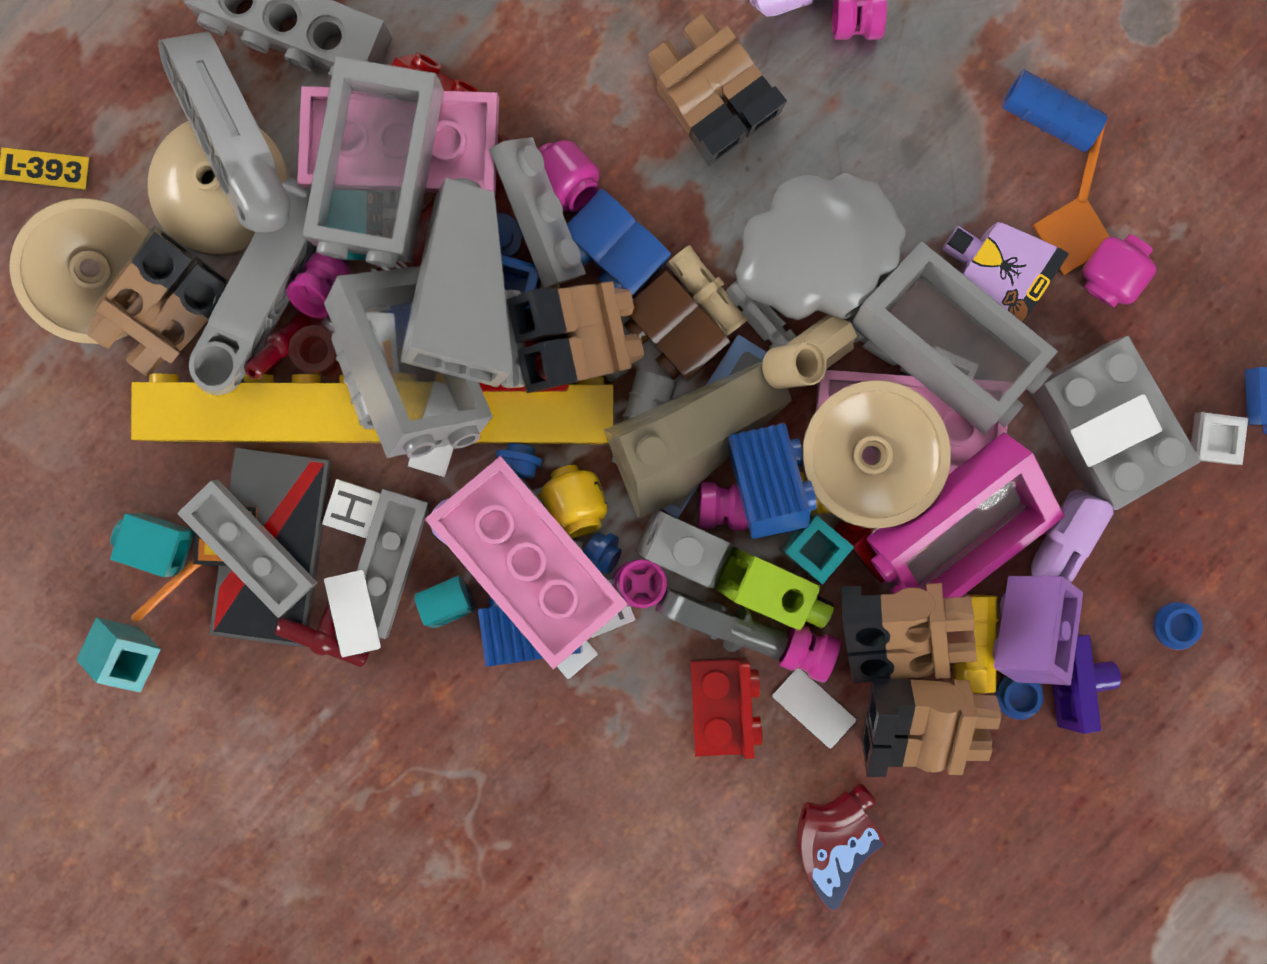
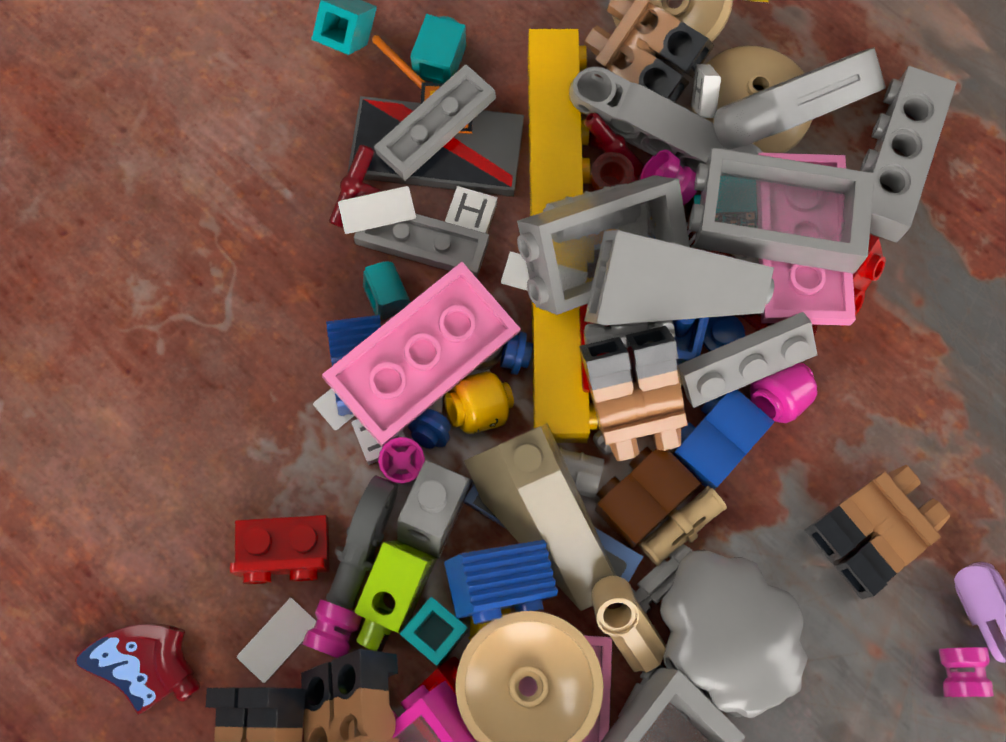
camera: 85 degrees right, 15 degrees down
dark pink wheel [698,482,748,531] -> none
none -> white tile [691,64,721,118]

